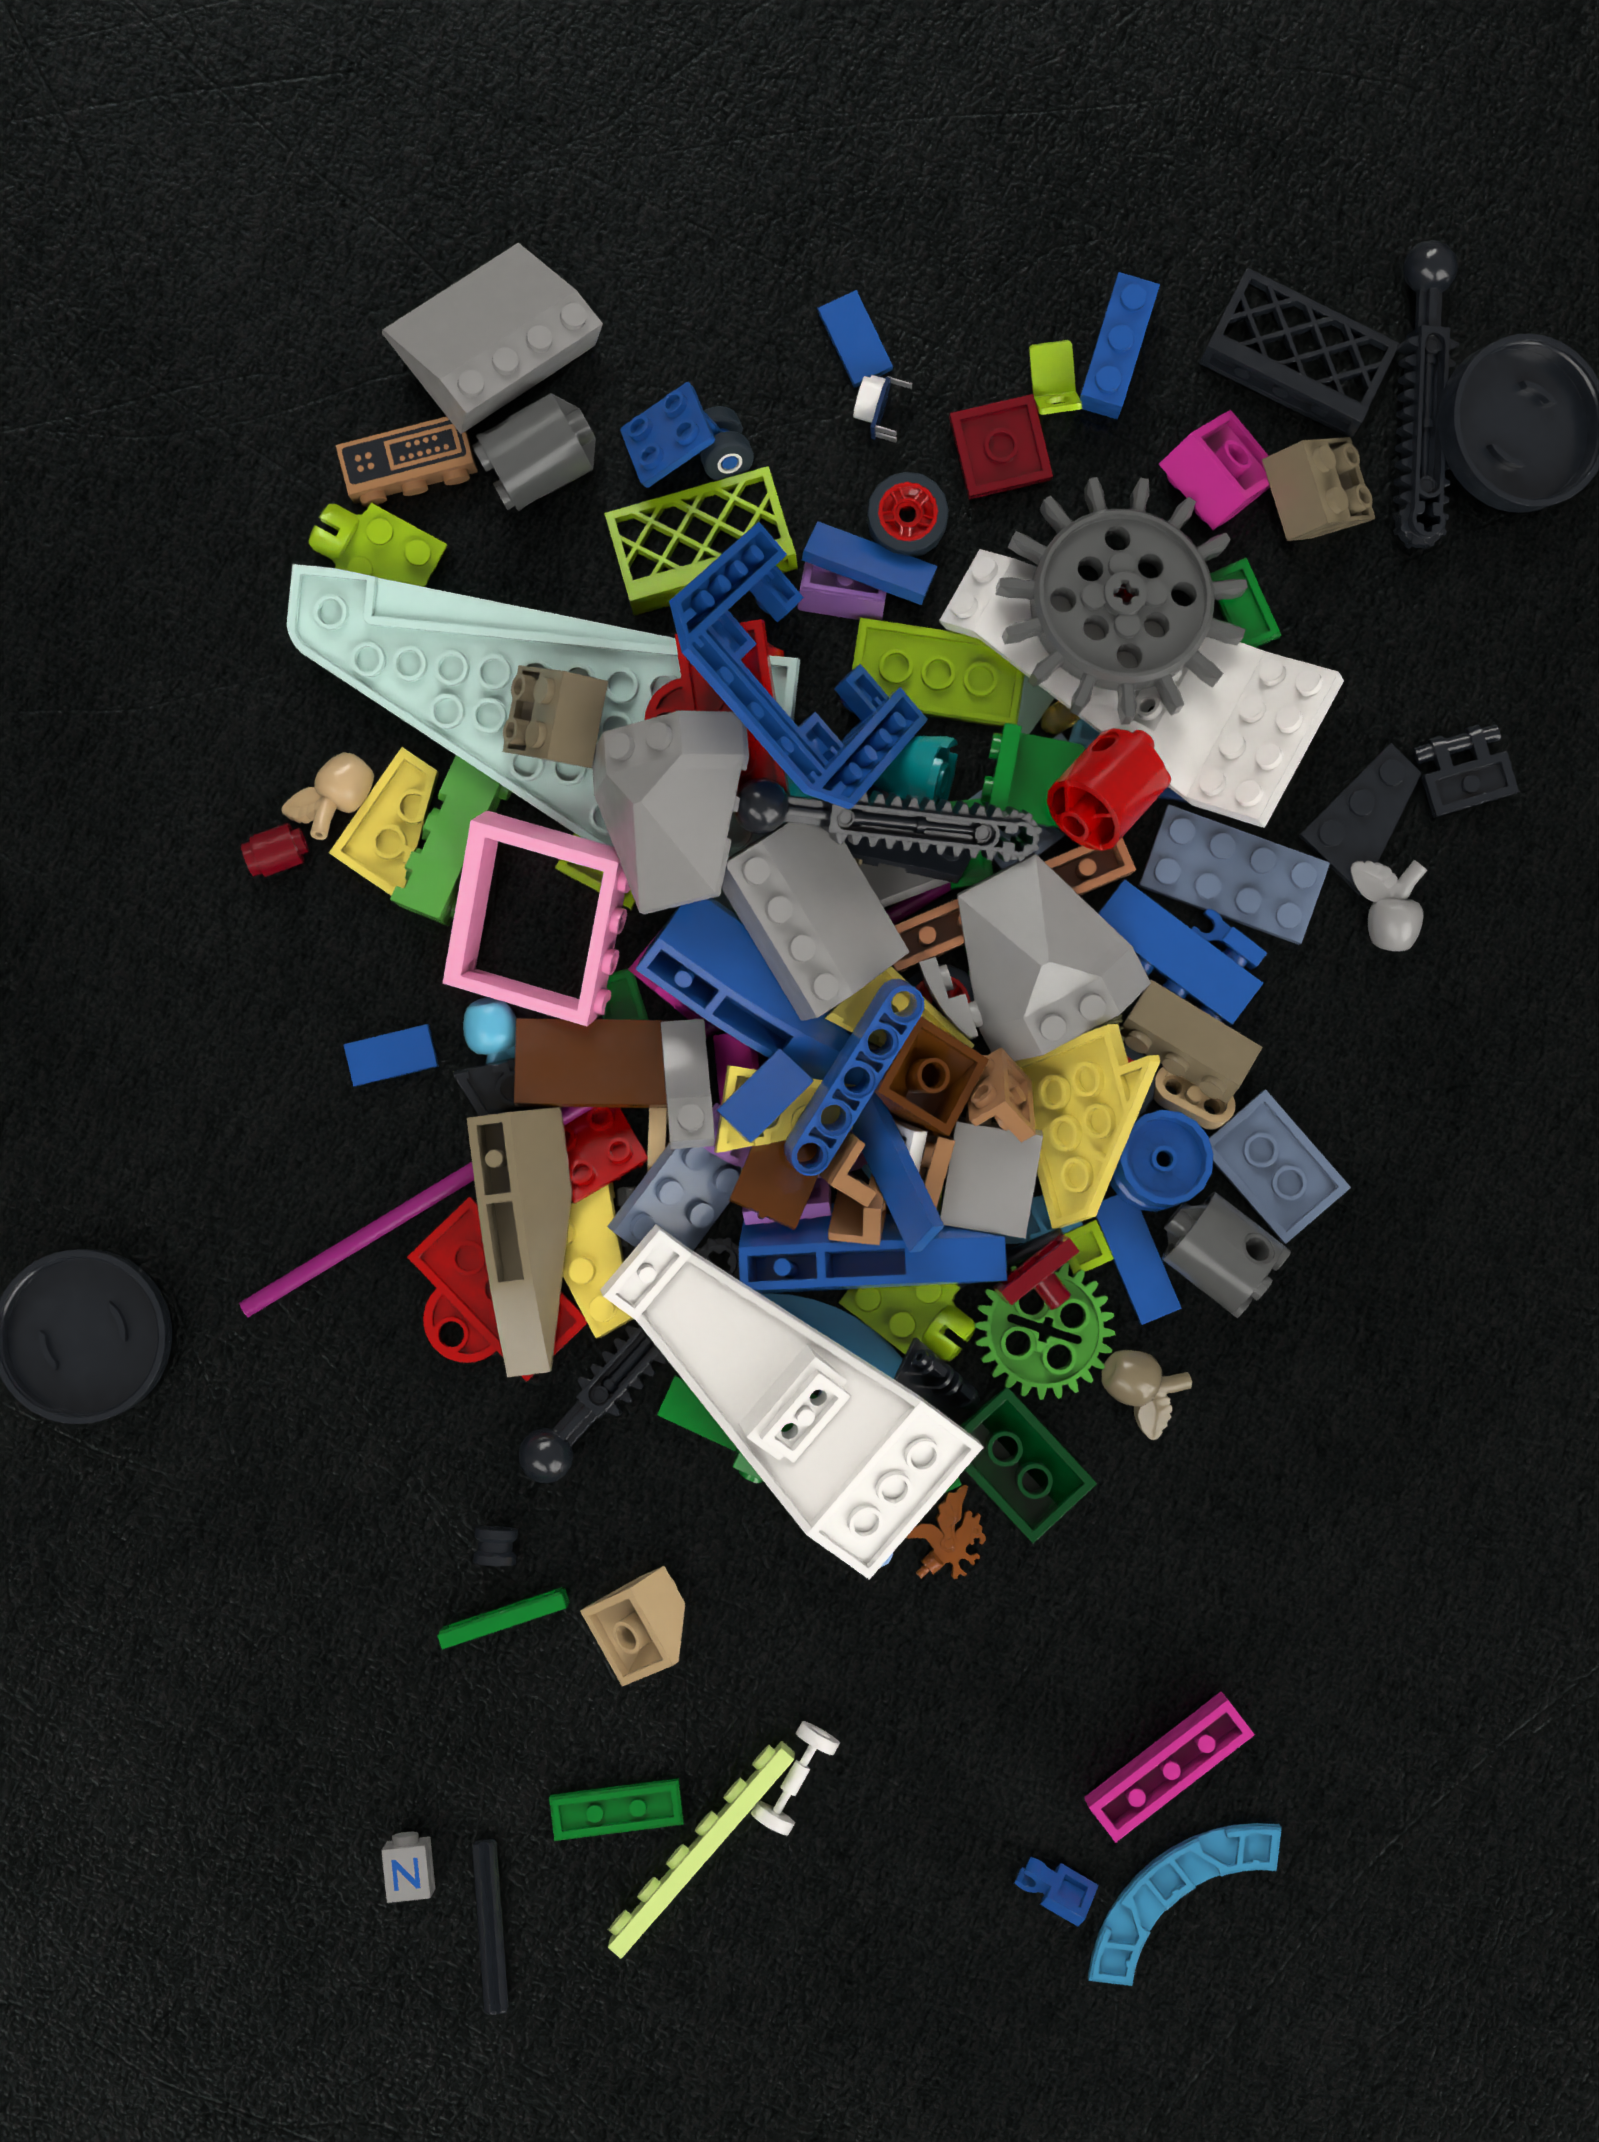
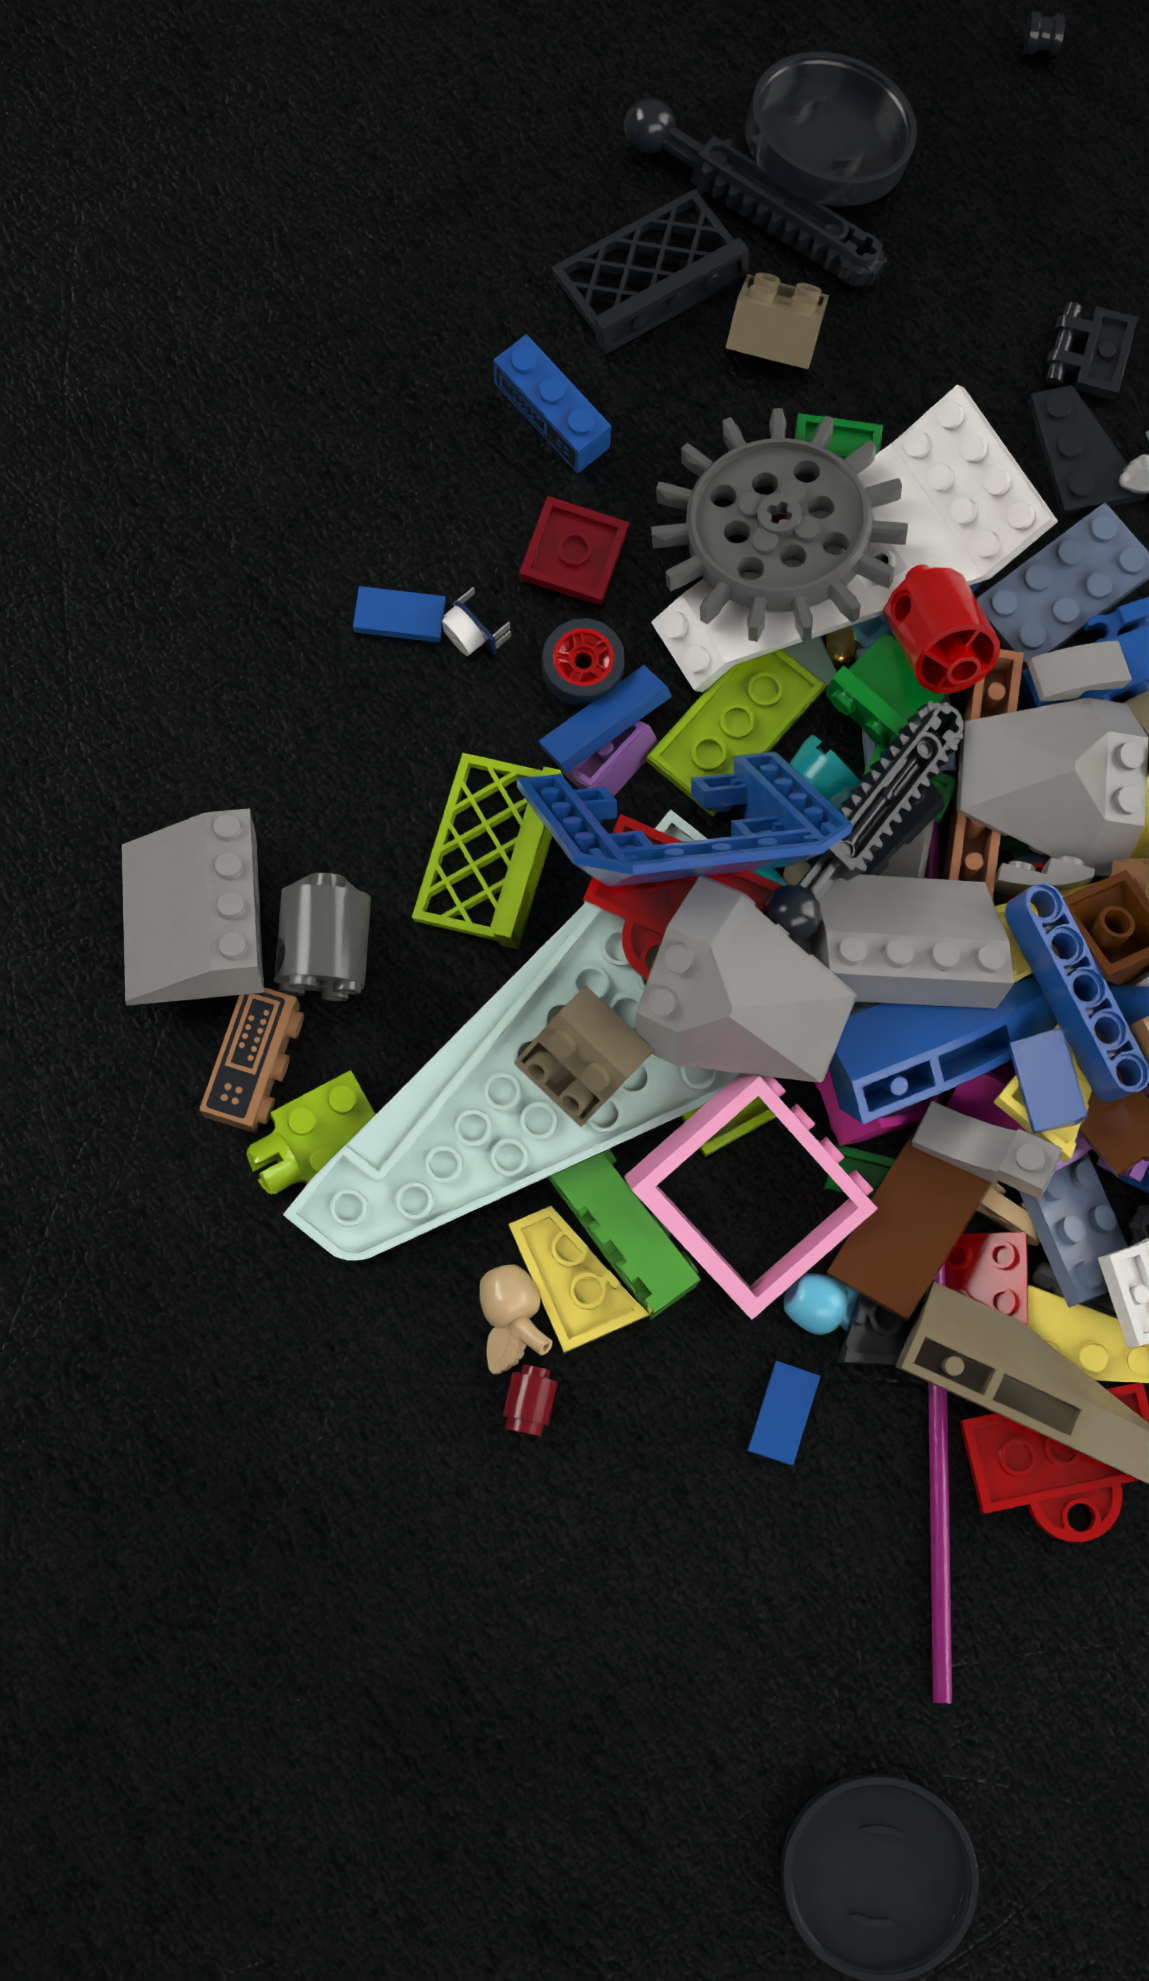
camera: 65 degrees left, 10 degrees down
blue plate [620,382,754,488] -> none
lime bracket [1029,340,1082,415] -> none
dark pink slope [1159,410,1270,530] -> none
none -> light grey slope [1027,641,1132,701]

